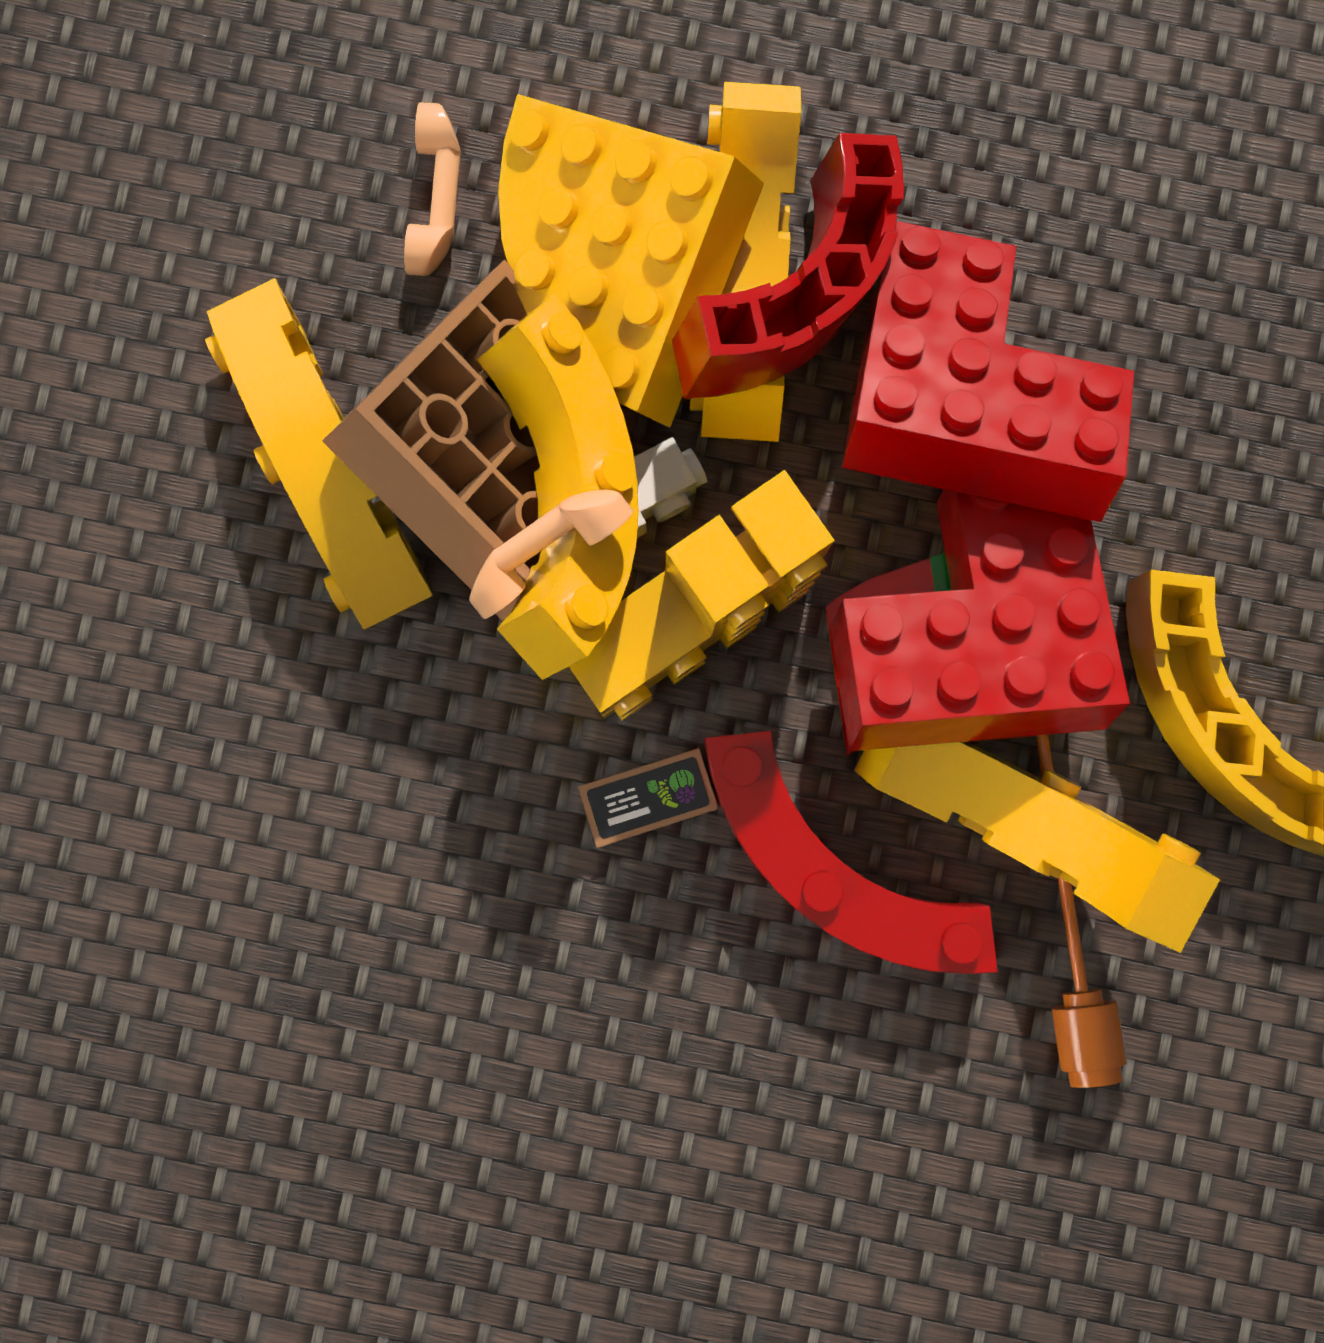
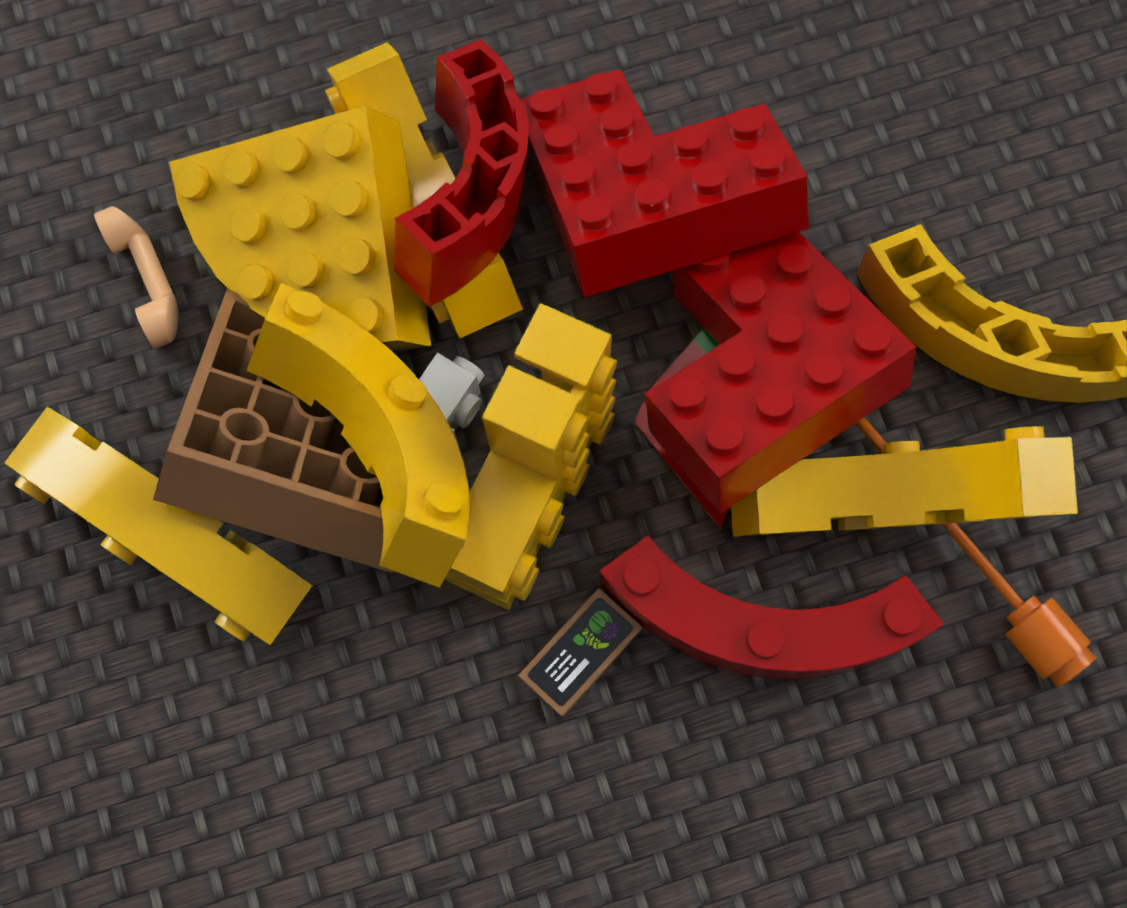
camera: 25 degrees left, 10 degrees down
light nougat bar [469,489,633,619] -> none

